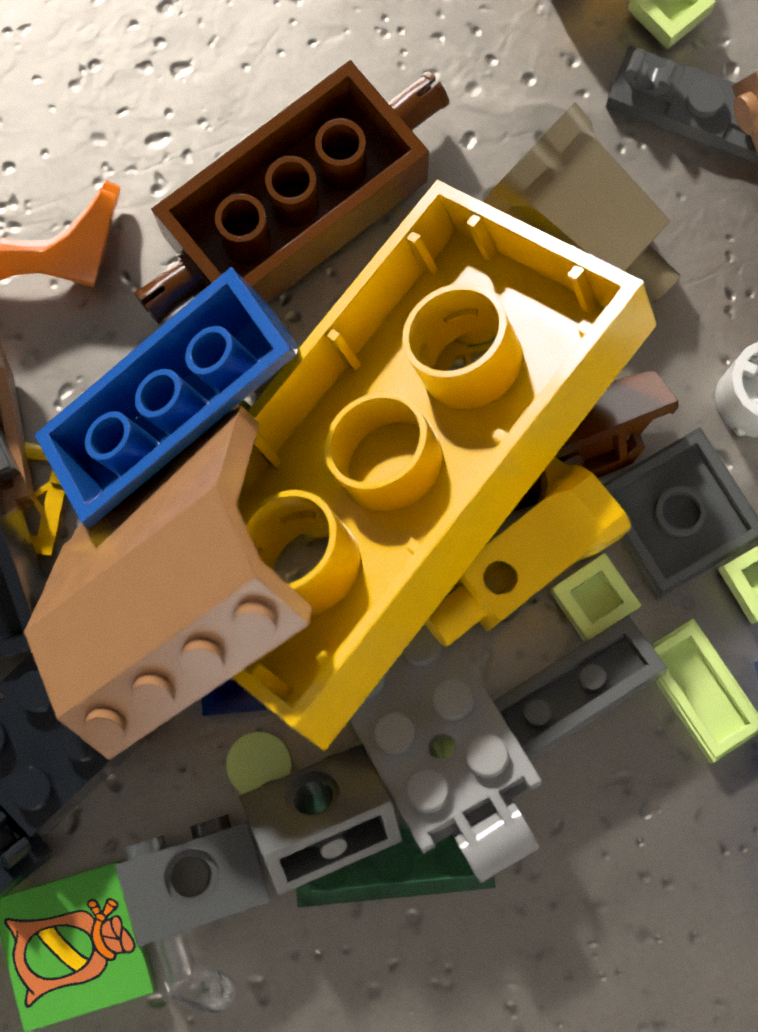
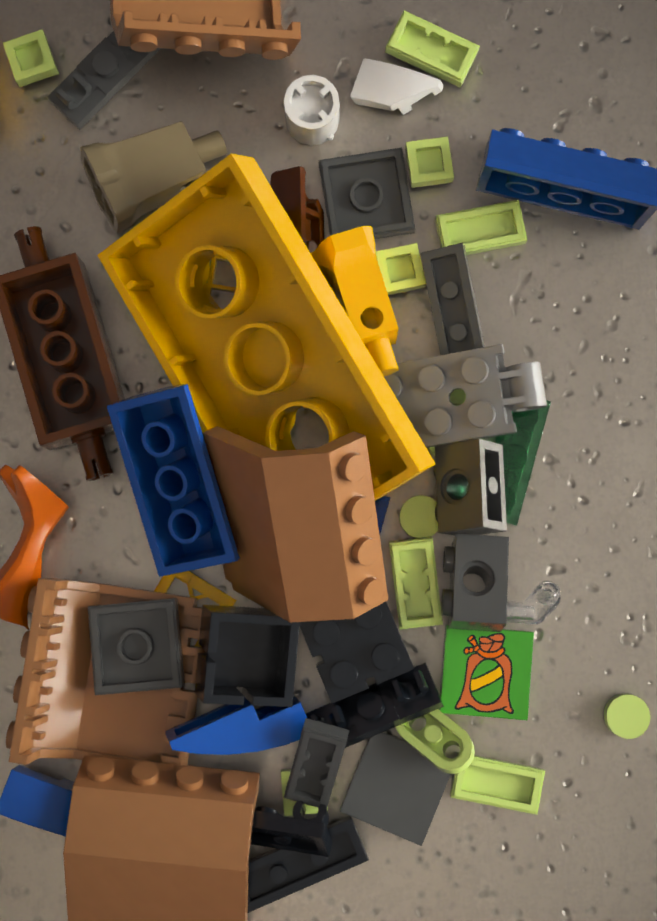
camera: 70 degrees left, 5 degrees up
none -> yellowish green plate [389,536,443,630]

